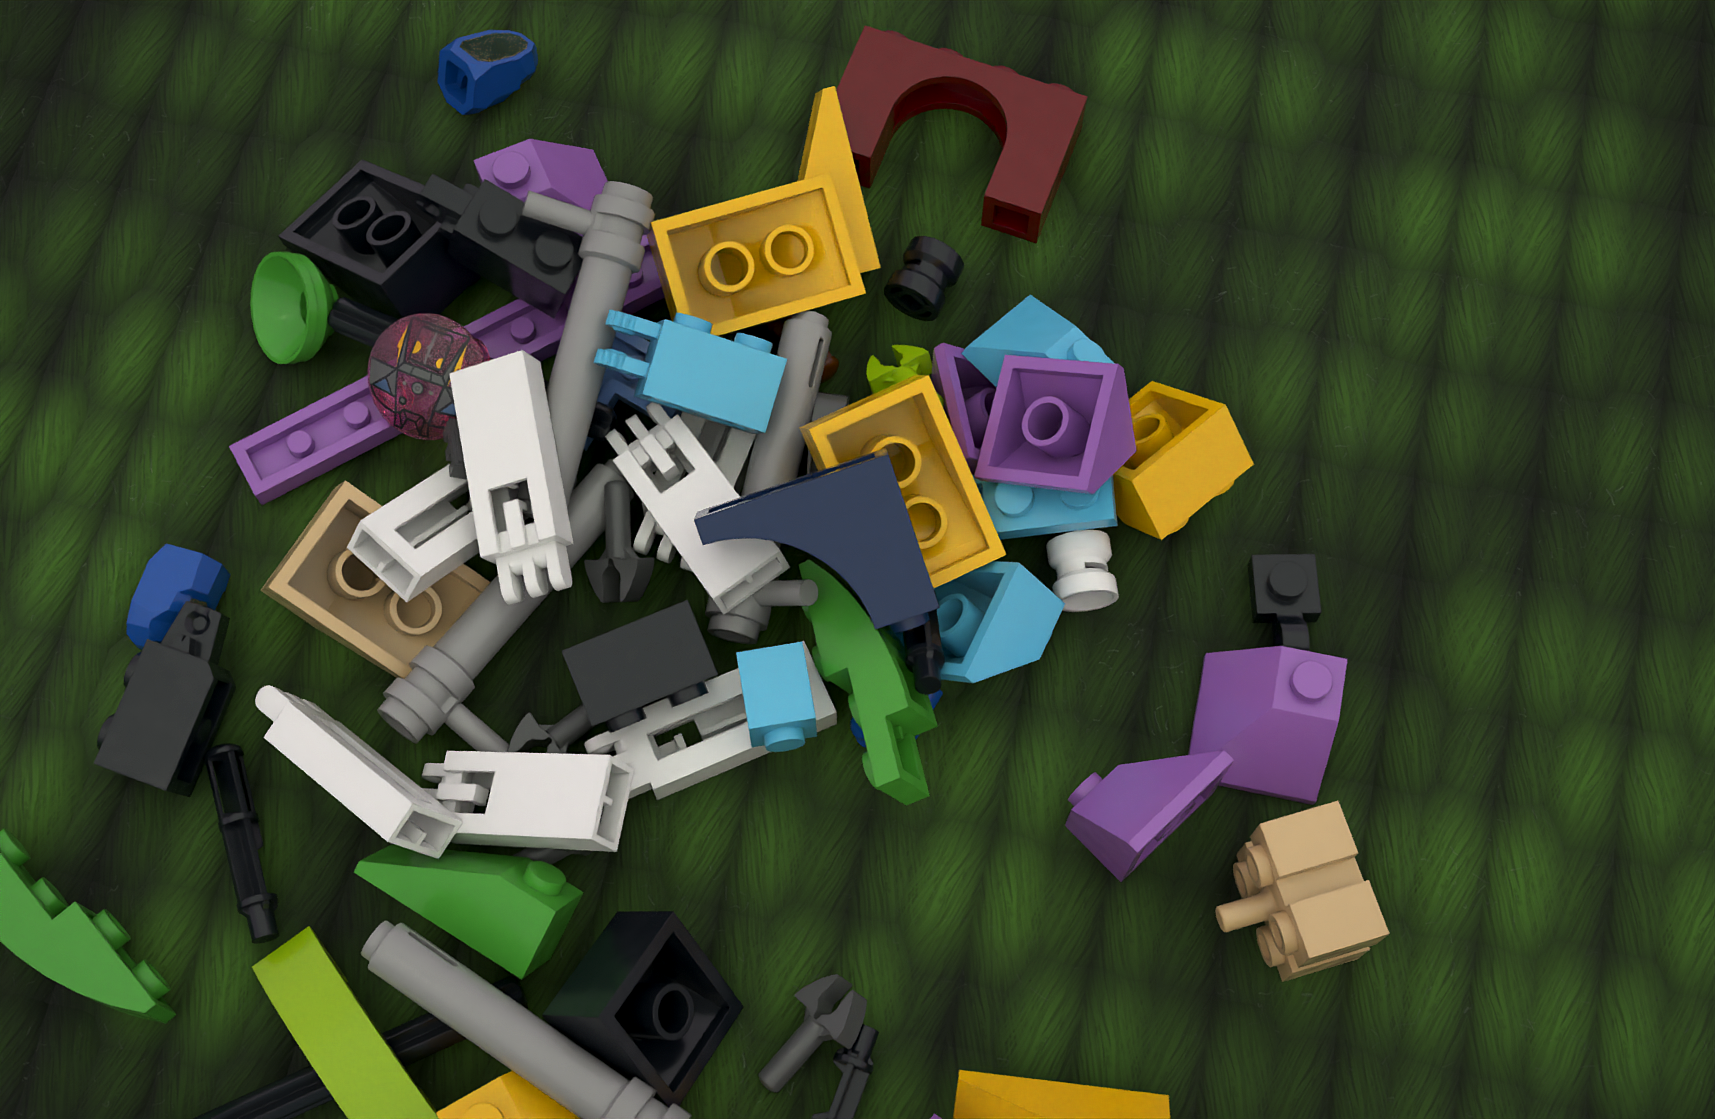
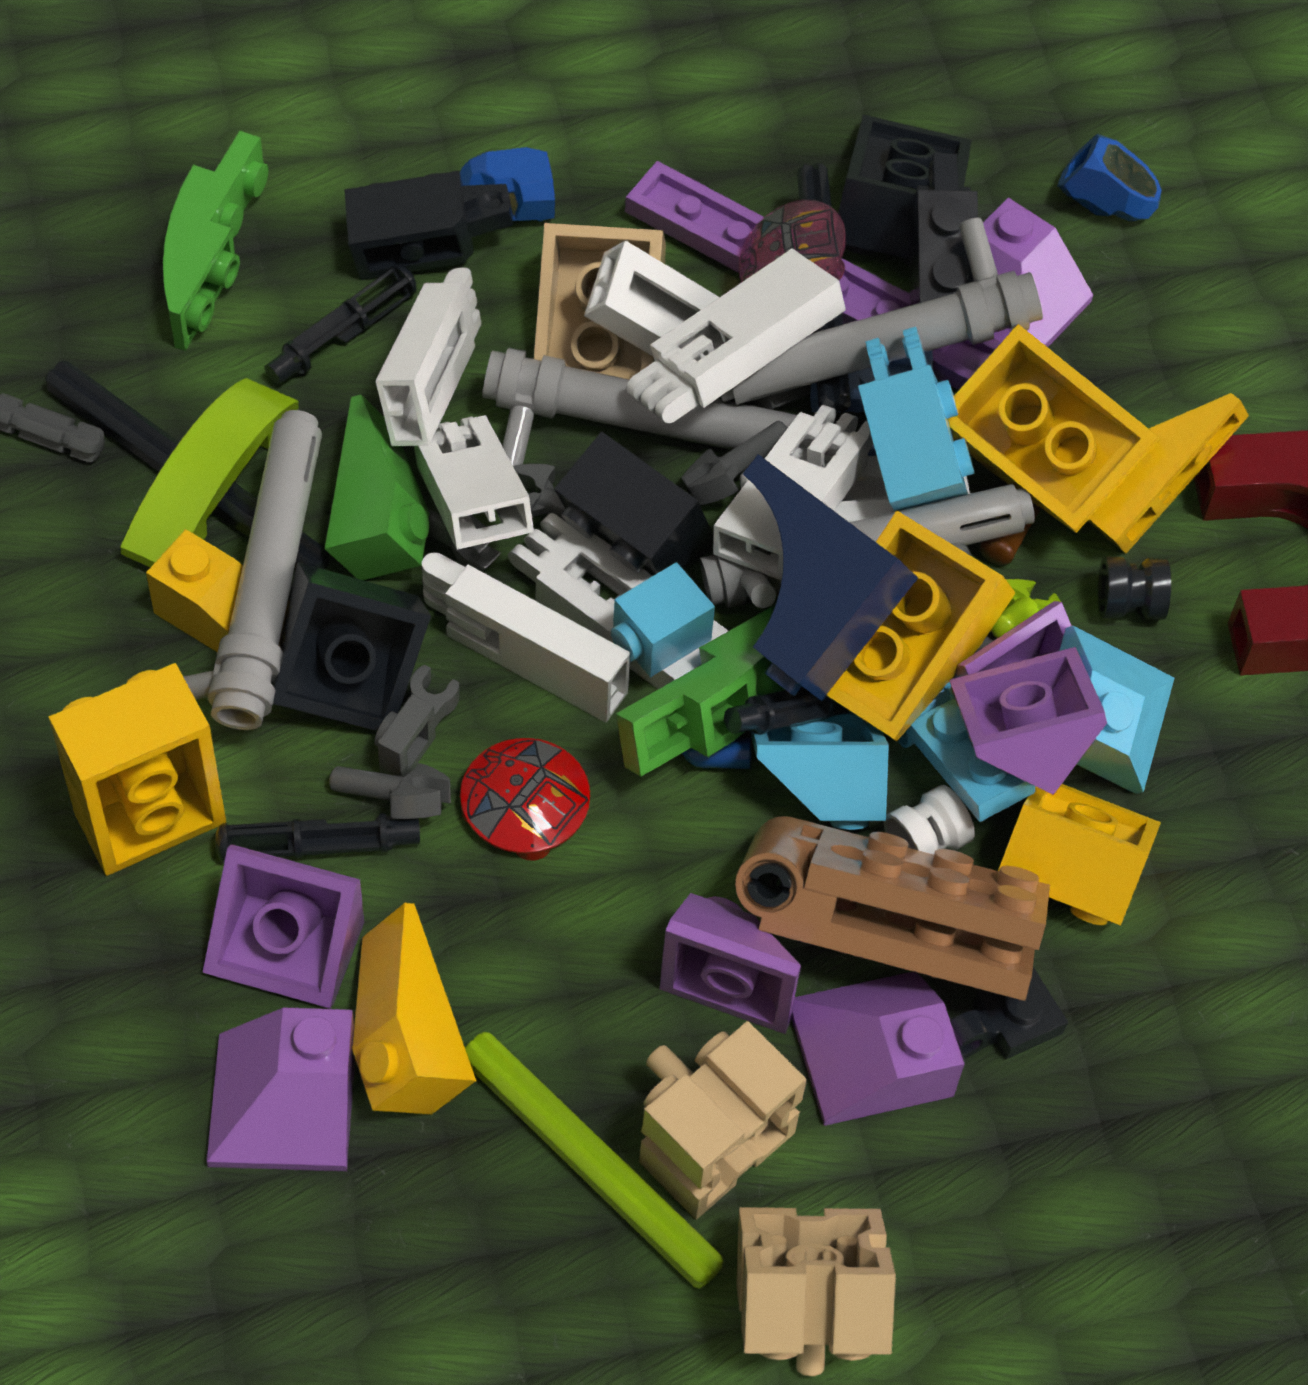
camera: 60 degrees right, 10 degrees down
bright green piece [250,251,338,364] -> none
none -> dark grey plate [375,665,460,777]
none -> white hinge [422,553,630,723]
none -> red dish [460,738,590,861]
none -> lime axle [465,1032,723,1288]
none -> medium nougat hinge [735,816,1050,1001]
none -> tan brick [737,1207,896,1376]

